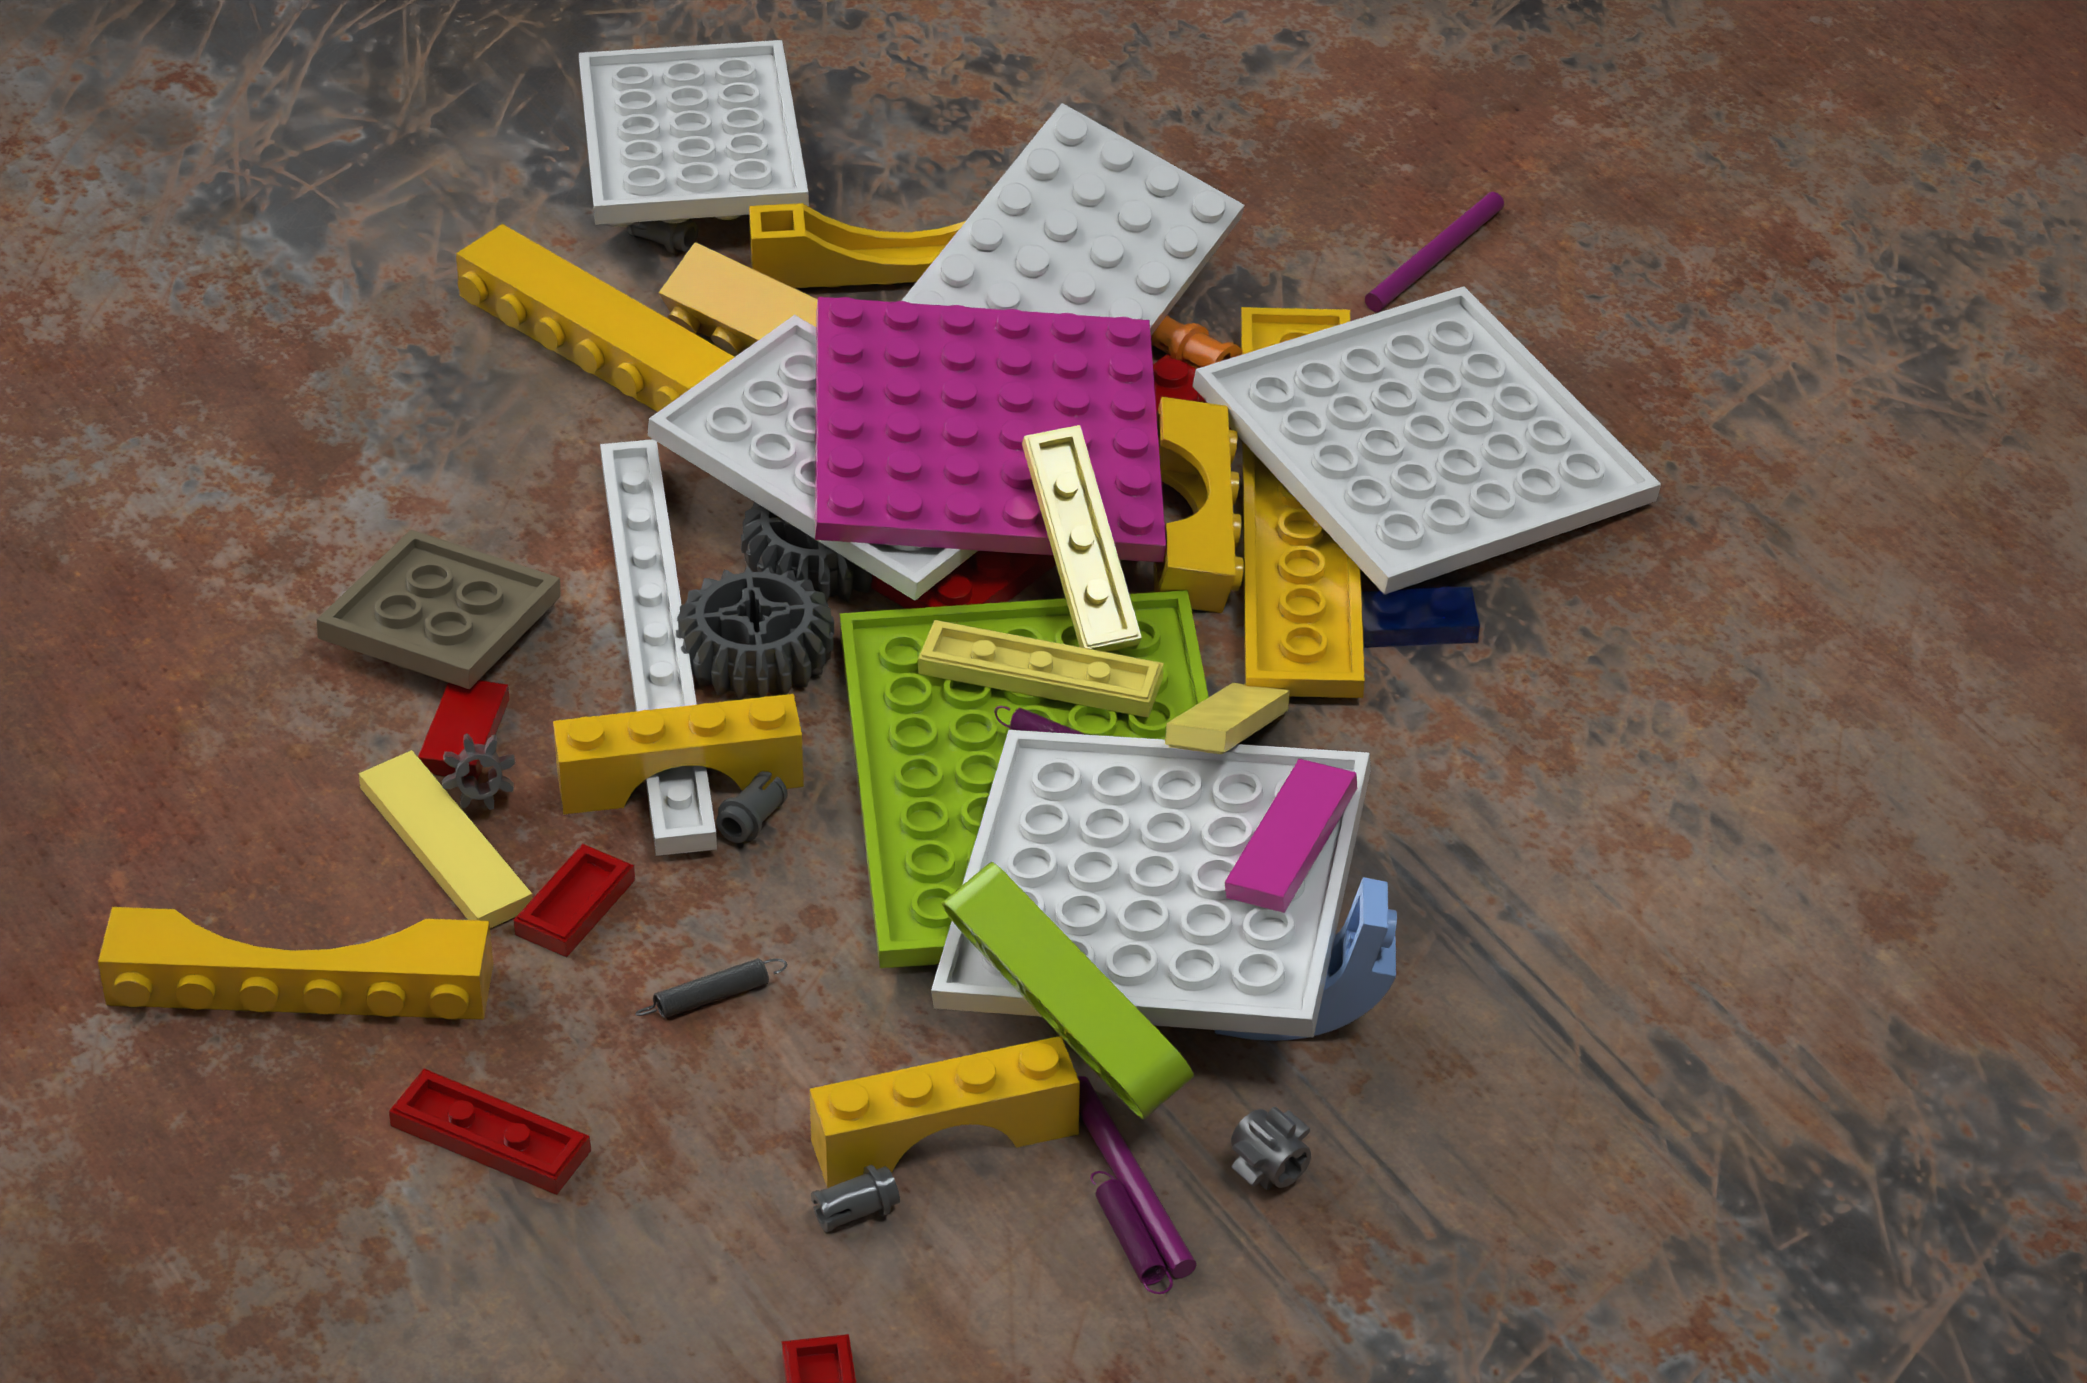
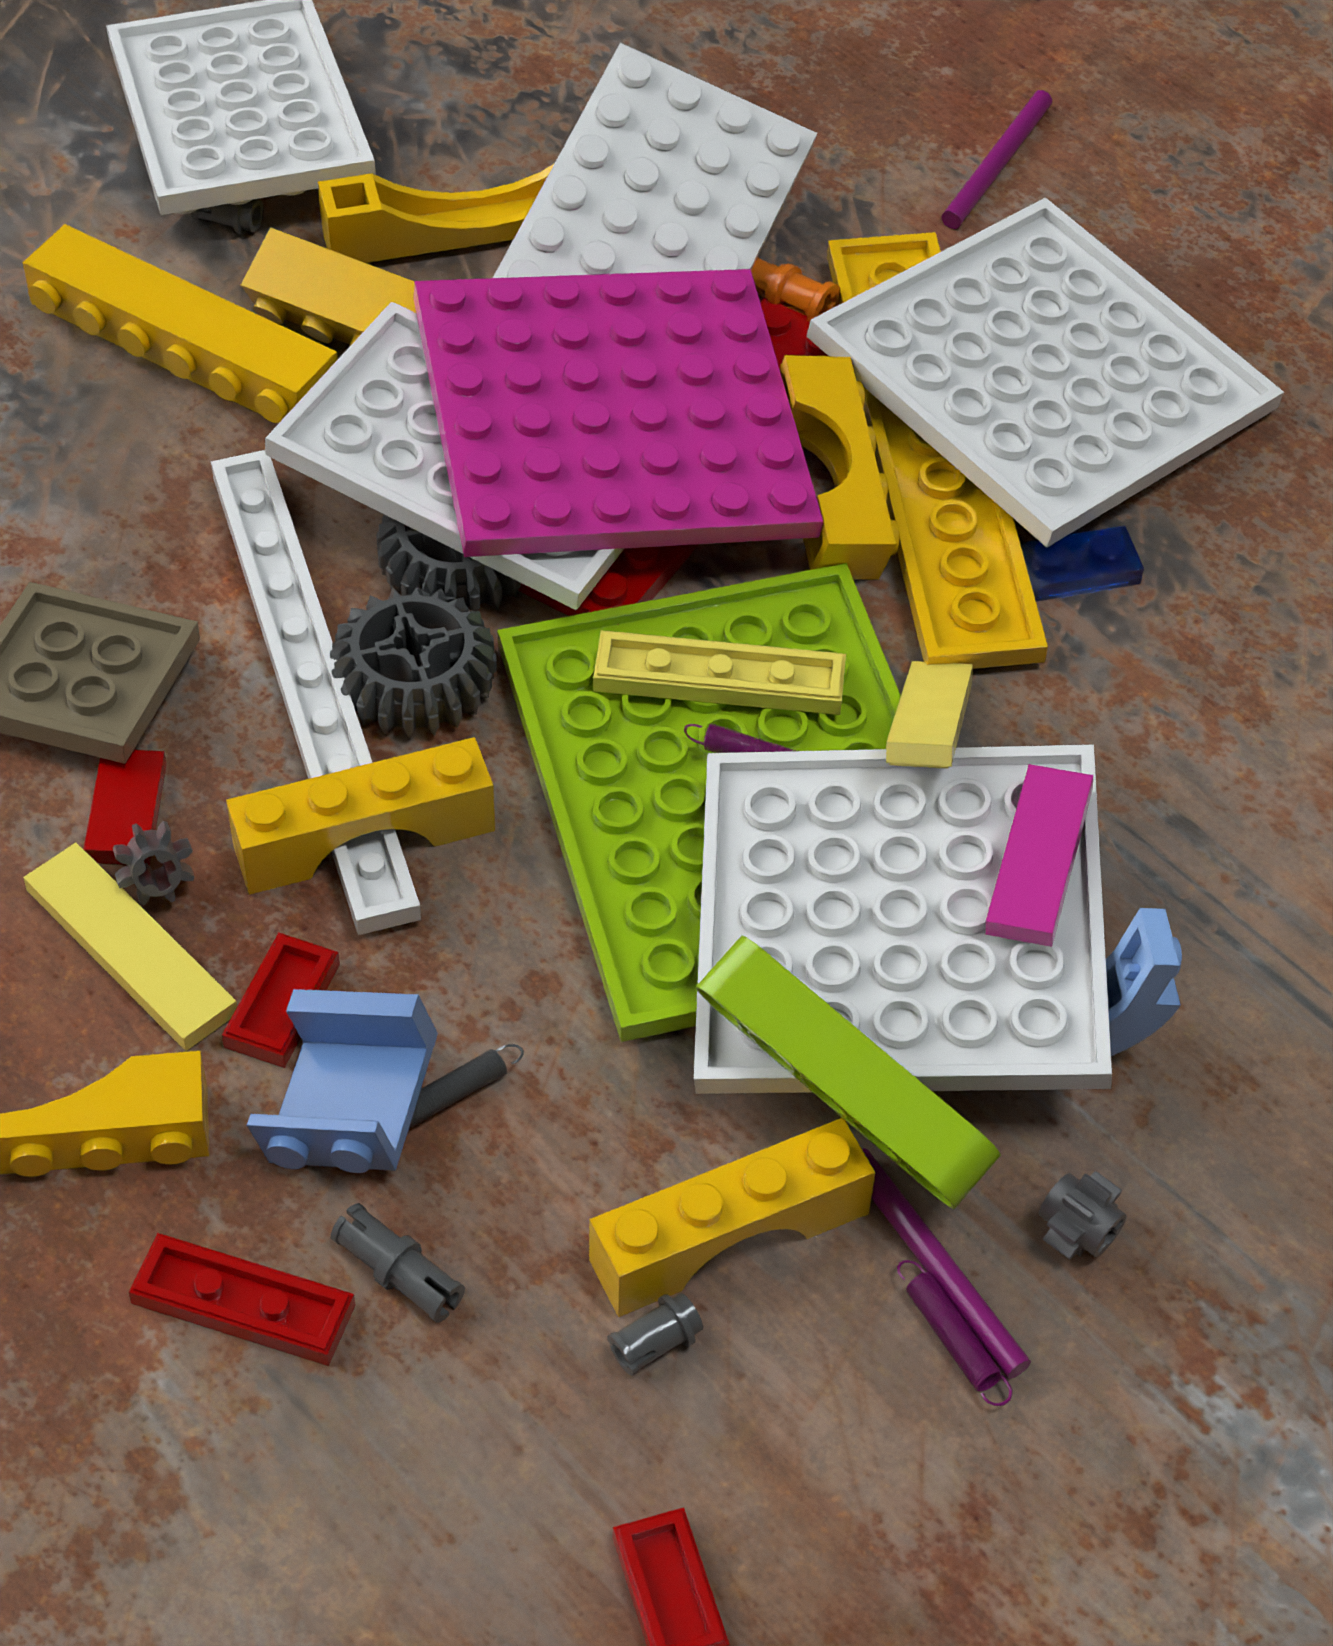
camera: 10 degrees left, 10 degrees up
dark grey pin [716,771,788,843] -> none
light yellow tile [1022,425,1142,652] -> none
none -> medium blue panel [247,989,438,1173]
none -> dark grey pin [331,1203,465,1323]

